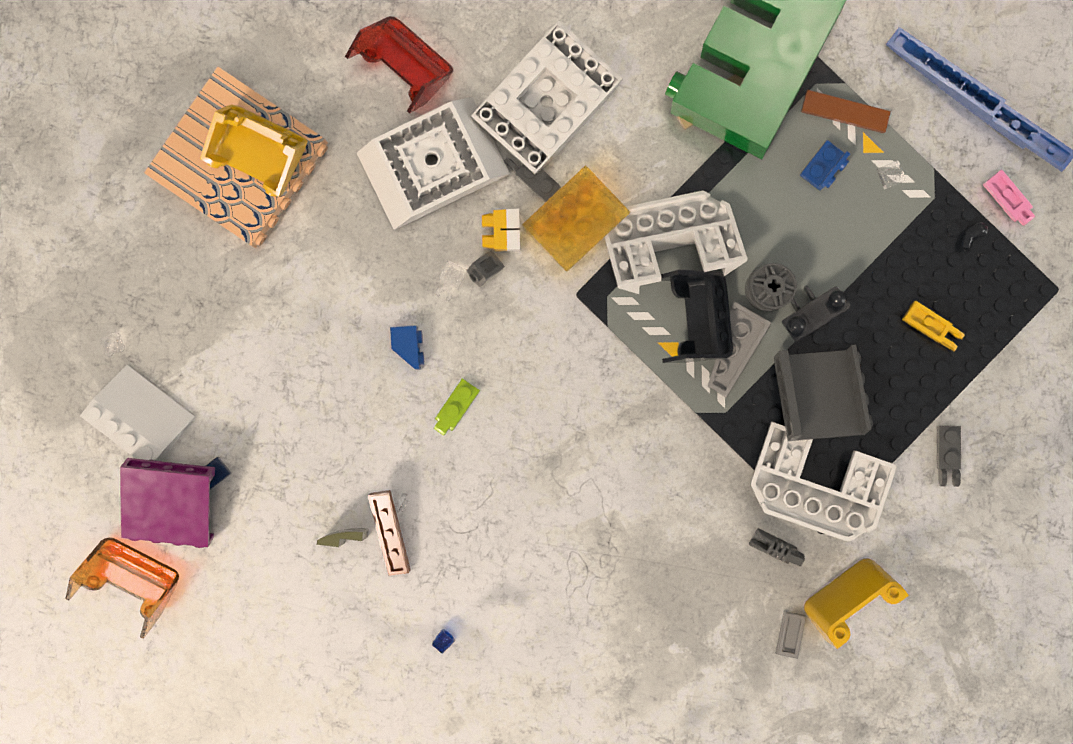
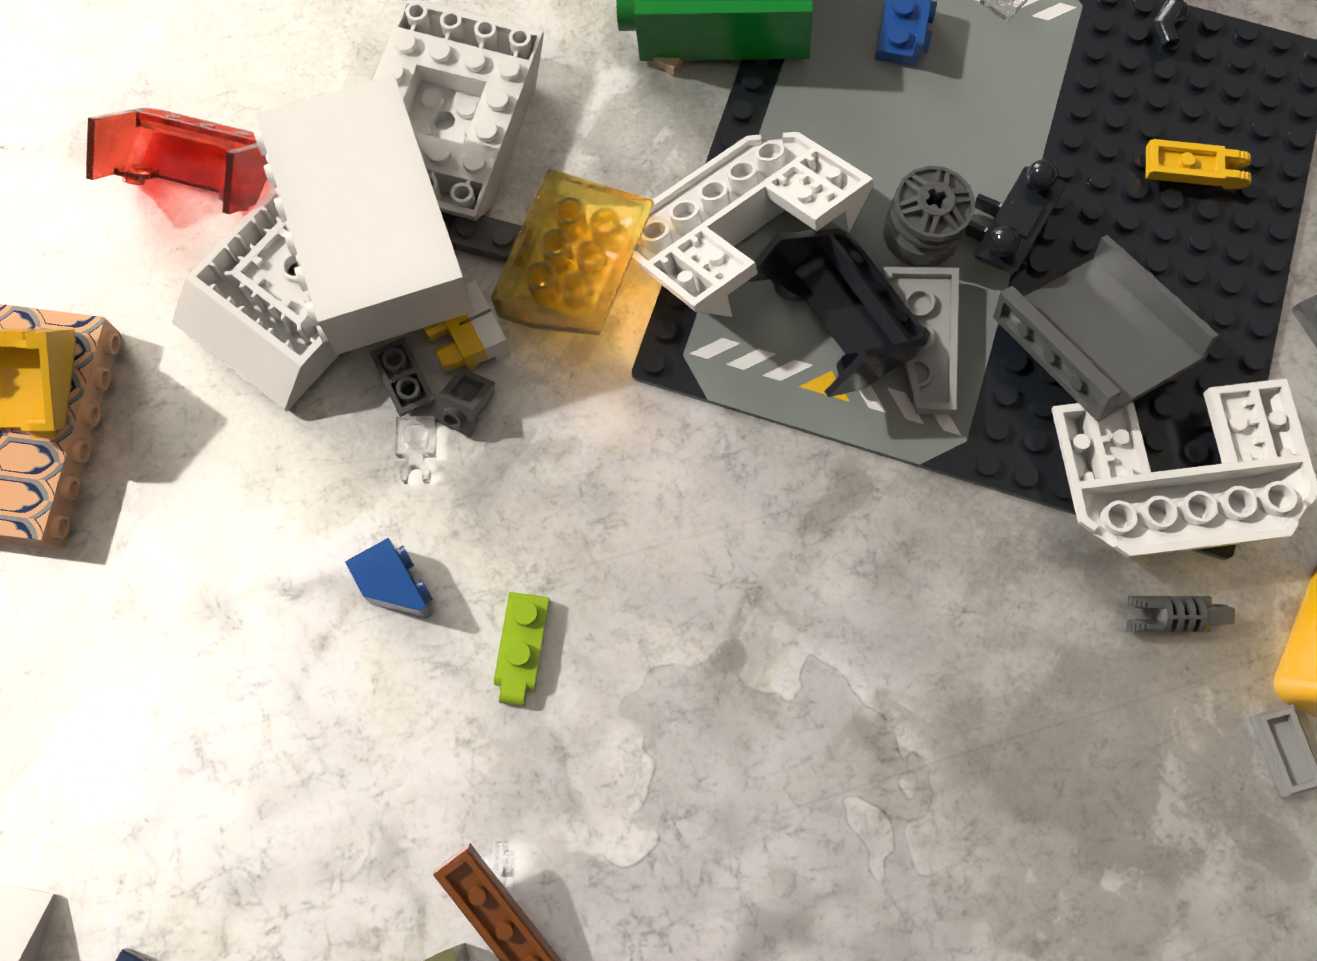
camera: 30 degrees left, 15 degrees down
none -> white brick [254,74,474,355]
none -> dark grey slope [369,337,436,417]

